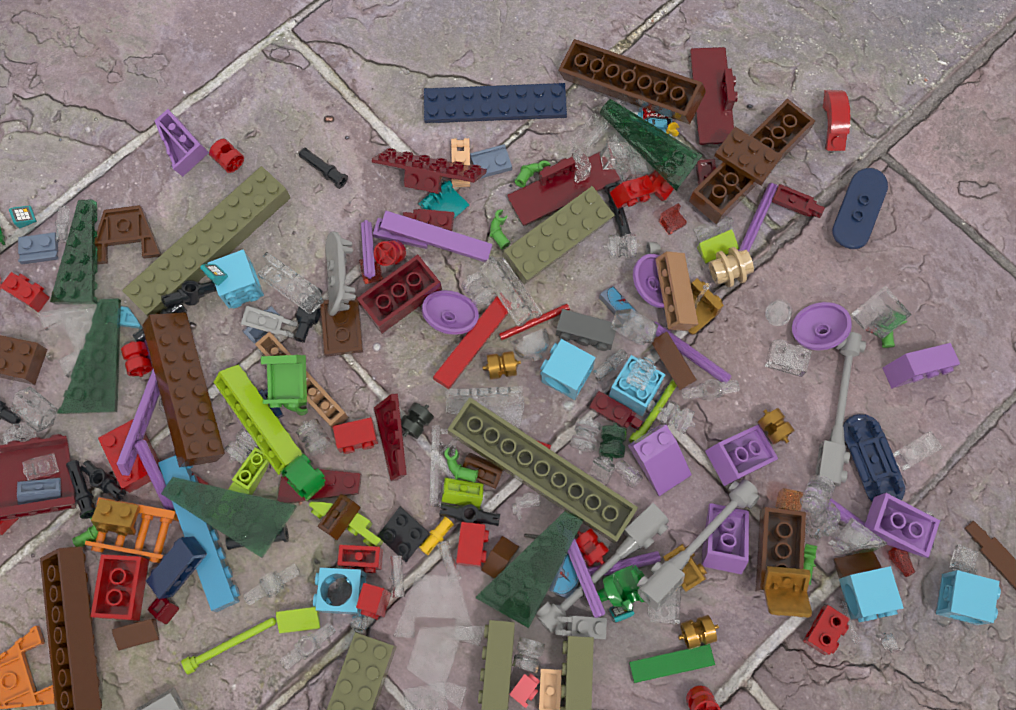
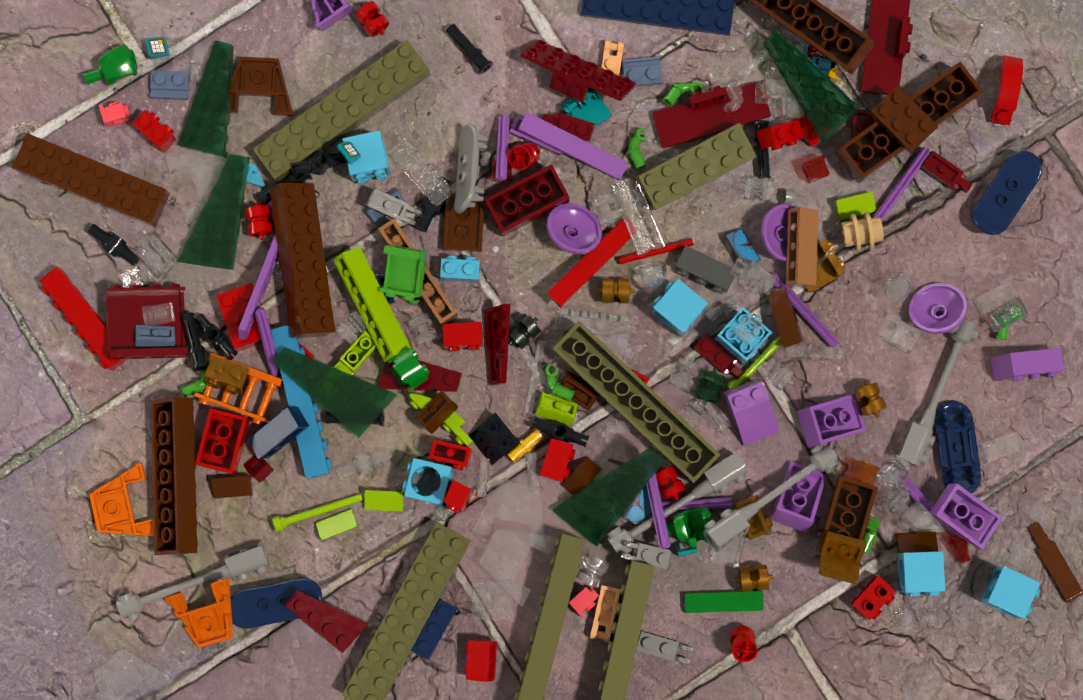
camera: 15 degrees right, 10 degrees up
none -> lime slope [316,509,359,541]
none -> medium azure brick [440,256,481,283]
none -> light grey hinge [479,152,494,167]

